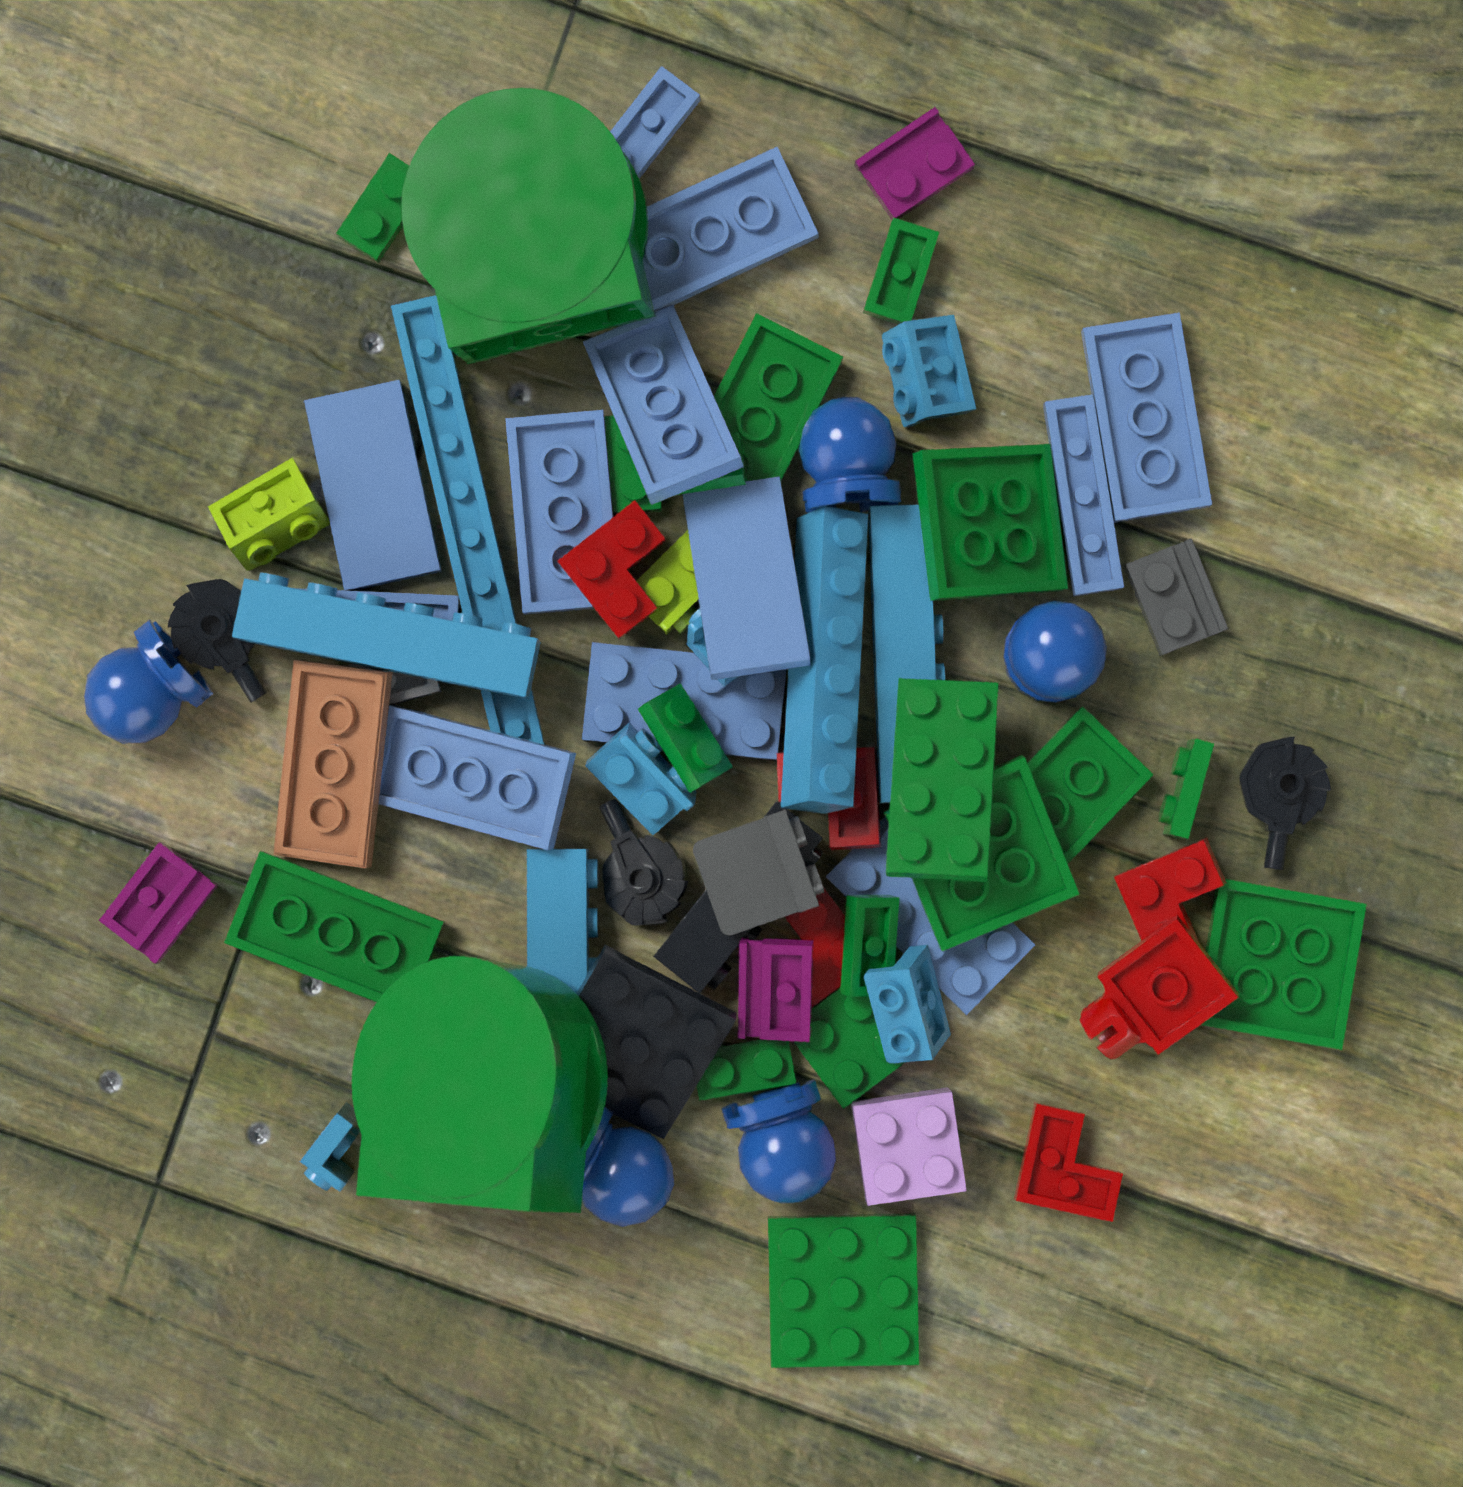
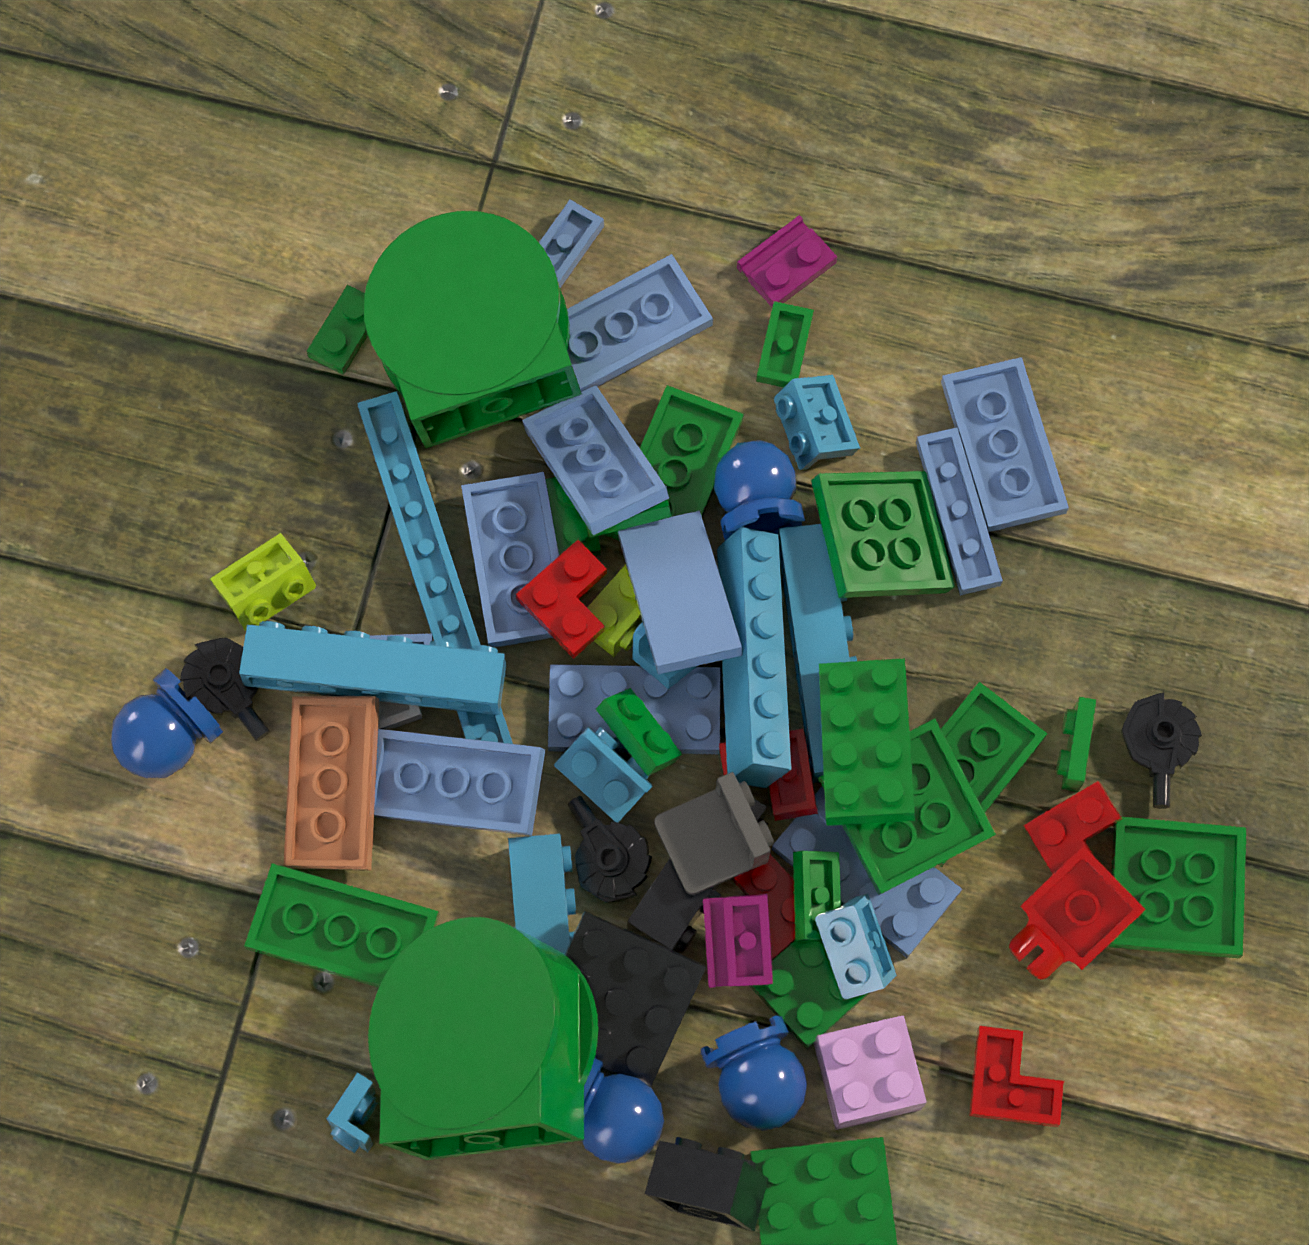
camera: 10 degrees left, 15 degrees down
magenta plate [98,842,219,964] -> none
medium blue tile [304,380,442,591] -> none
green plate [697,1039,796,1101] -> none
blue tile [1003,601,1107,703] -> none
dark grey plate [1124,538,1228,656] -> none
none -> black brick [644,1137,769,1232]

